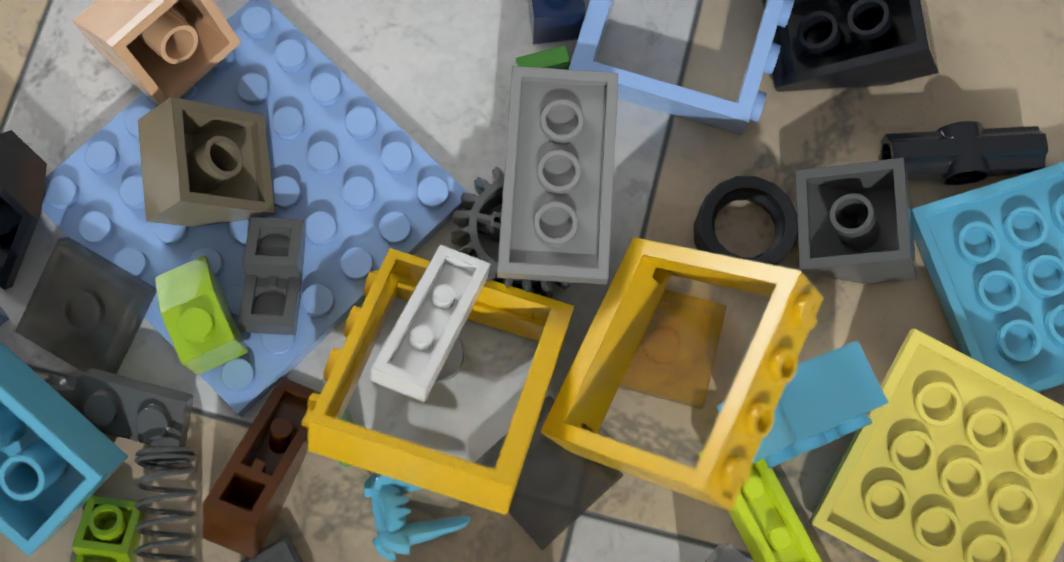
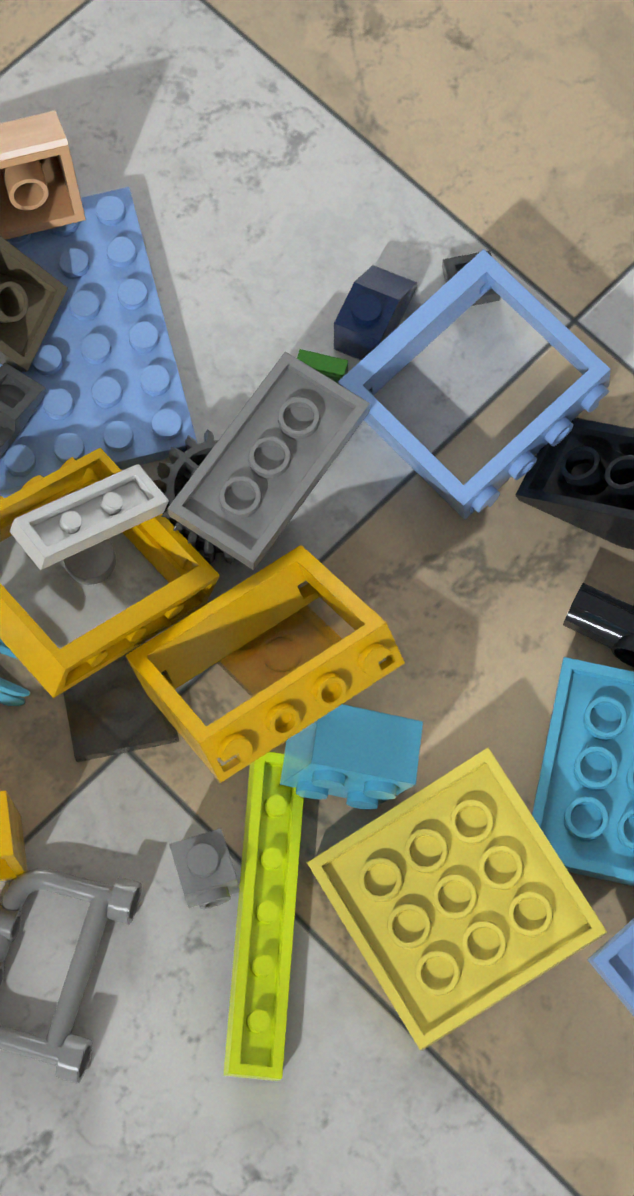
camera: 35 degrees right, 5 degrees down
black tyre [694,176,798,266] -> none
dark grey slope [795,158,917,284] -> none

